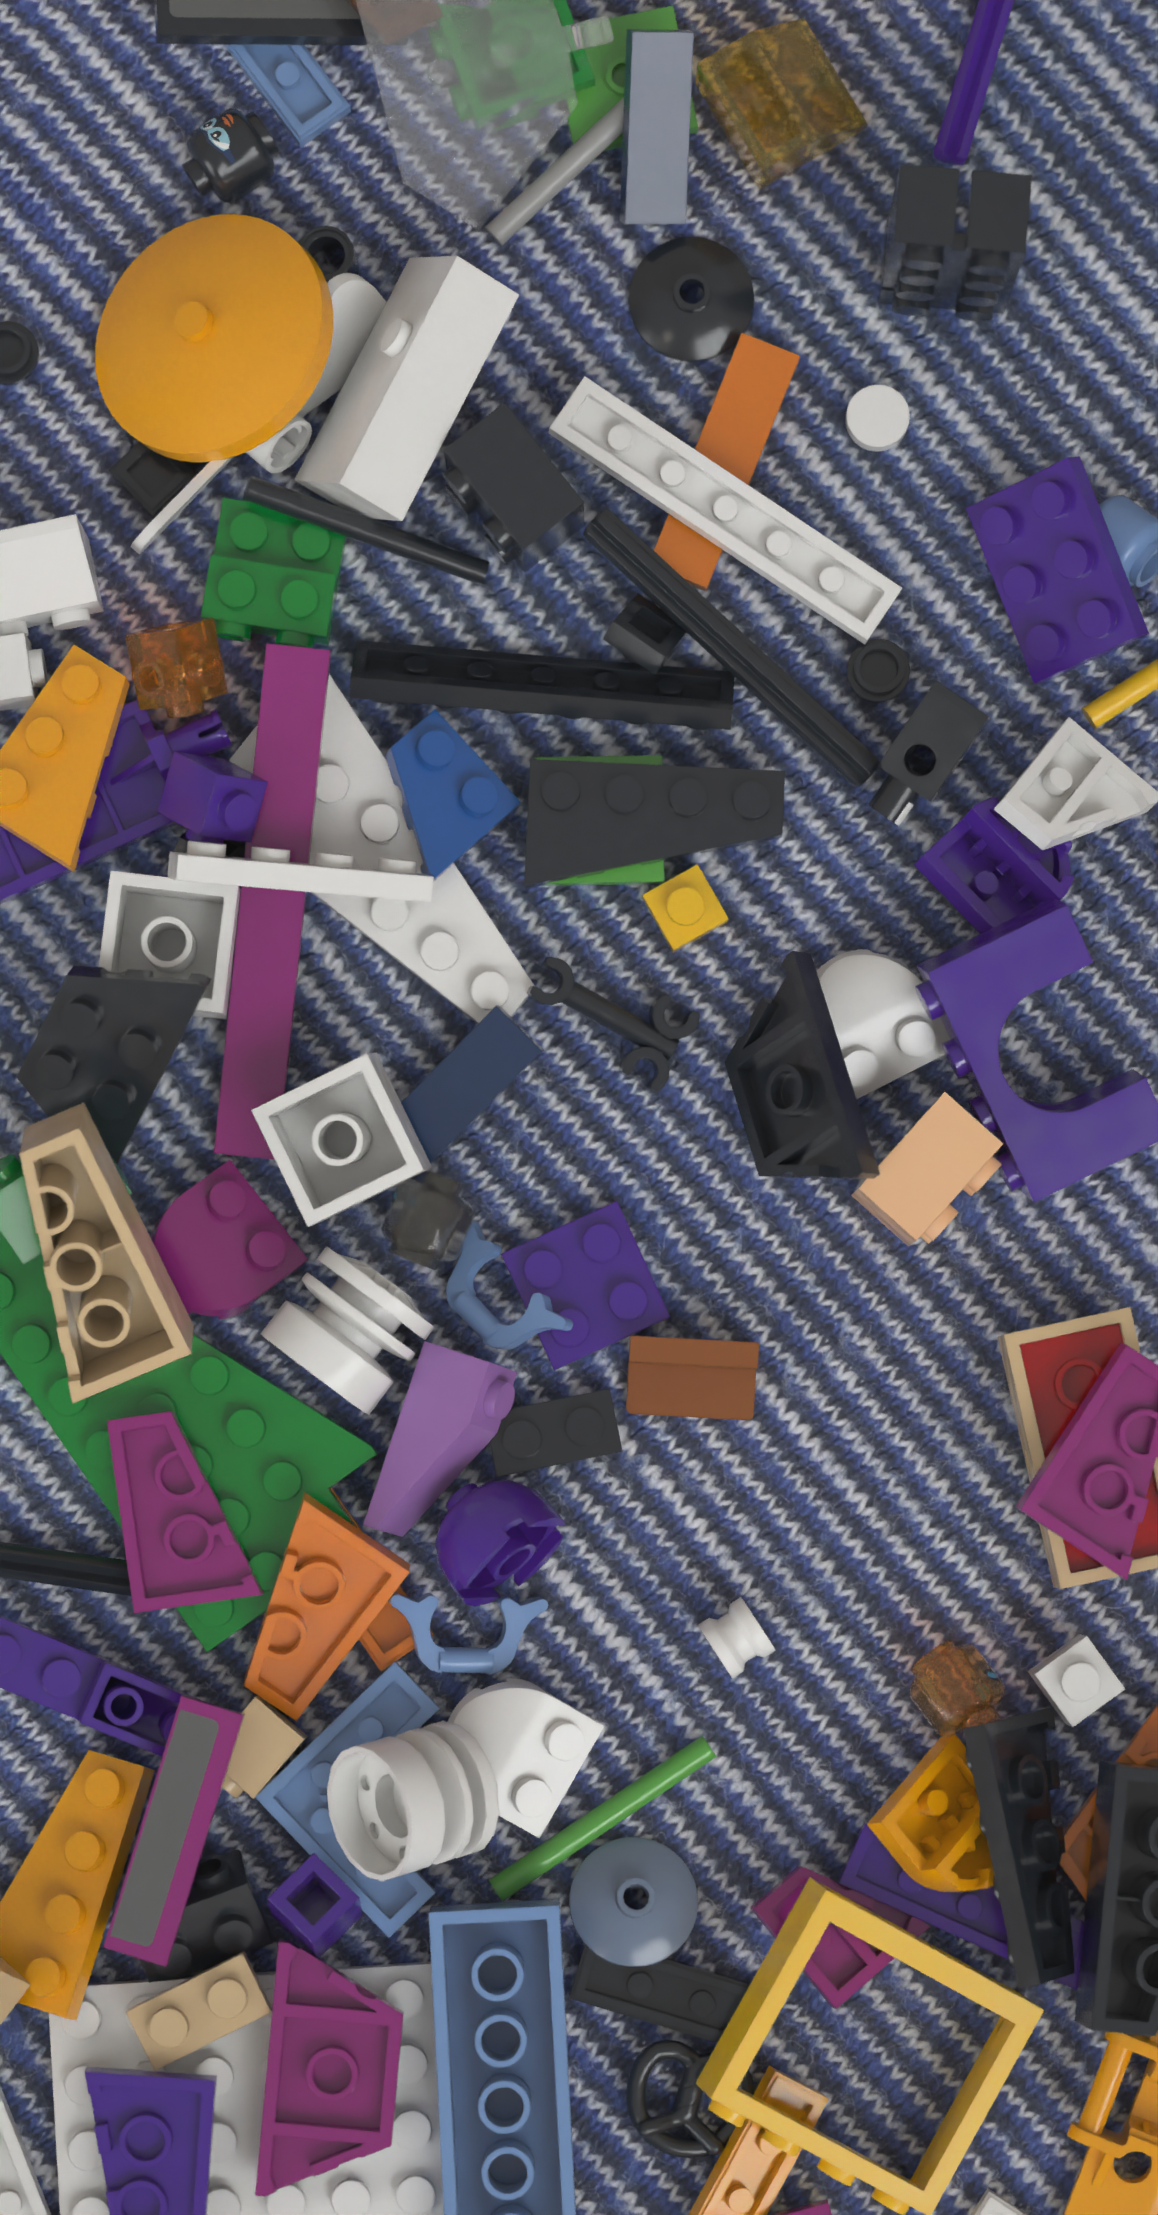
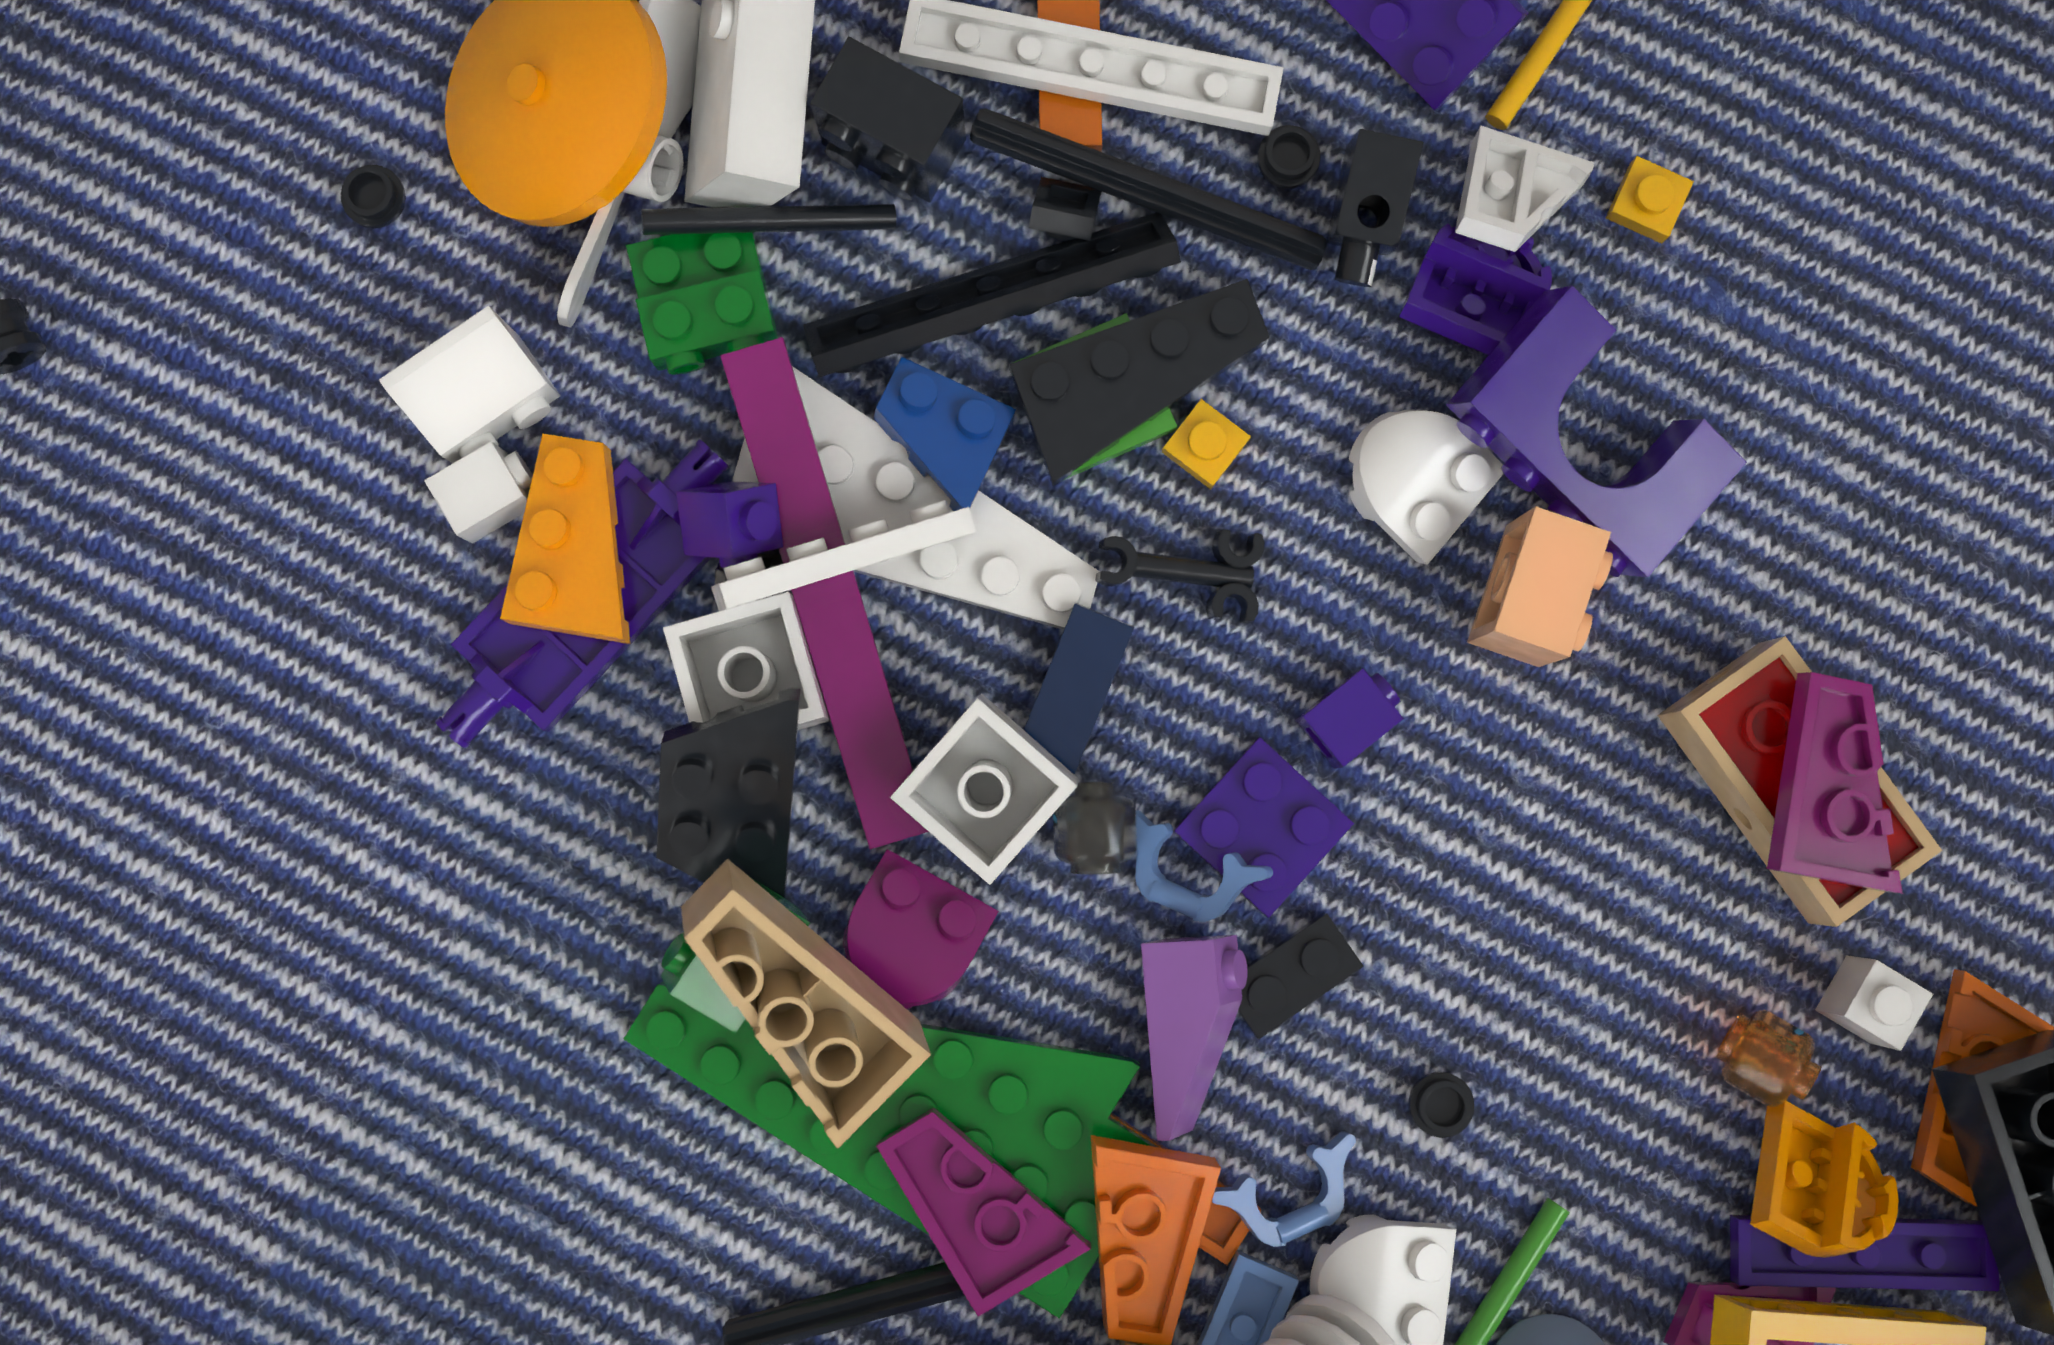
camera: 25 degrees left, 0 degrees up
black tile [109,442,198,519] -> none
clear orange brick [125,618,228,718] -> none
white wheel [261,1246,435,1415] -> none
dark purple cylinder [435,1480,565,1607] -> none
dark orange panel [626,1336,759,1420] -> none
white wheel [698,1597,775,1679] -> none
black wing [724,951,880,1179] -> none
black wing [963,1707,1075,1988] -> none
none -> dark purple brick [1295,668,1404,769]
none -> black plate [1408,1072,1474,1138]

